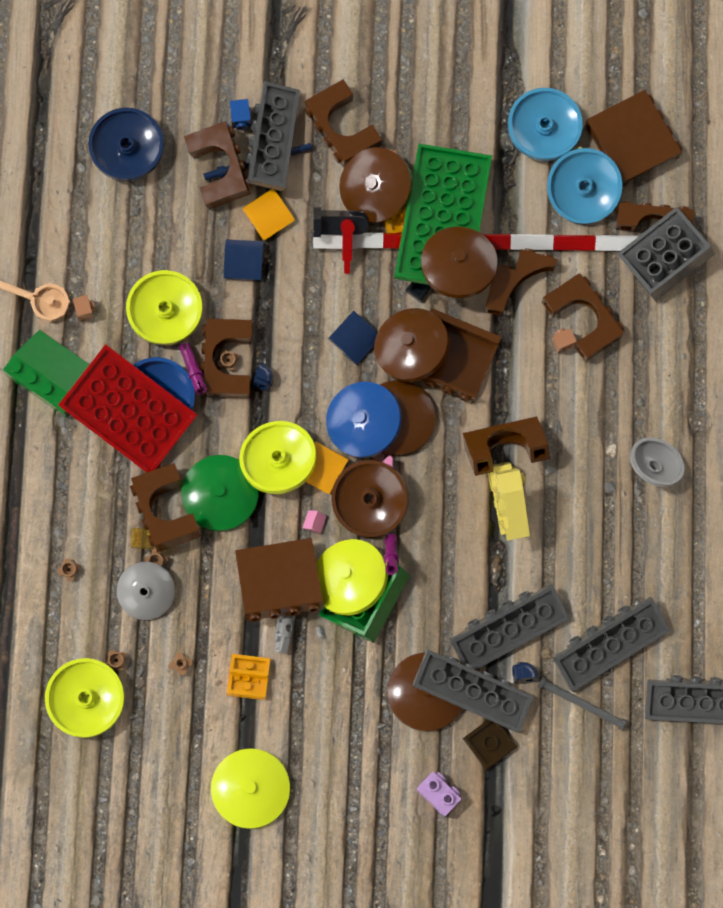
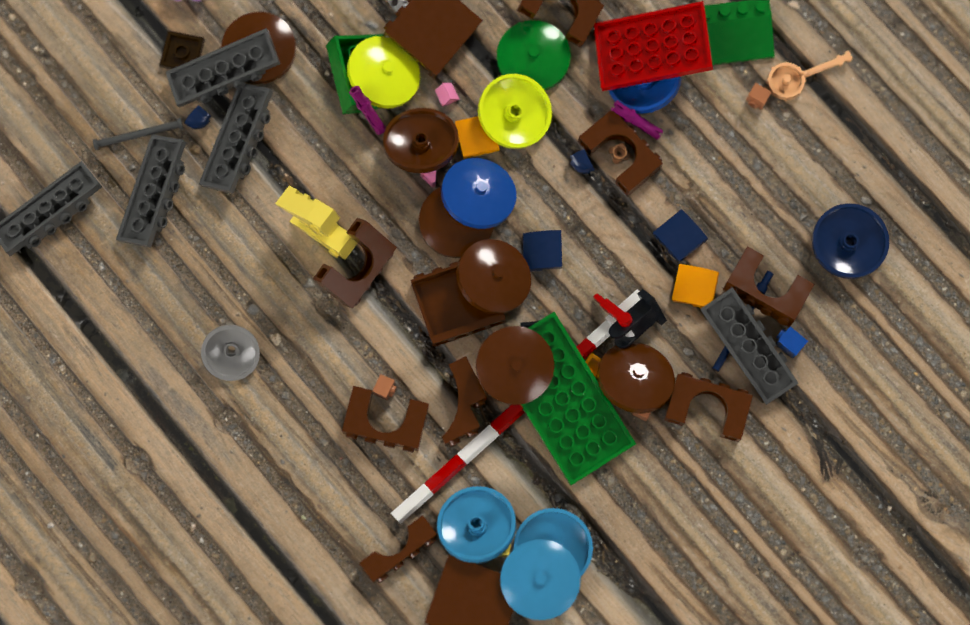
camera: 140 degrees right, 0 degrees up
neon yellow dish [126,270,203,346] -> none
dark grey slope [617,207,715,301] -> none
none -> dark azure dish [500,539,580,620]

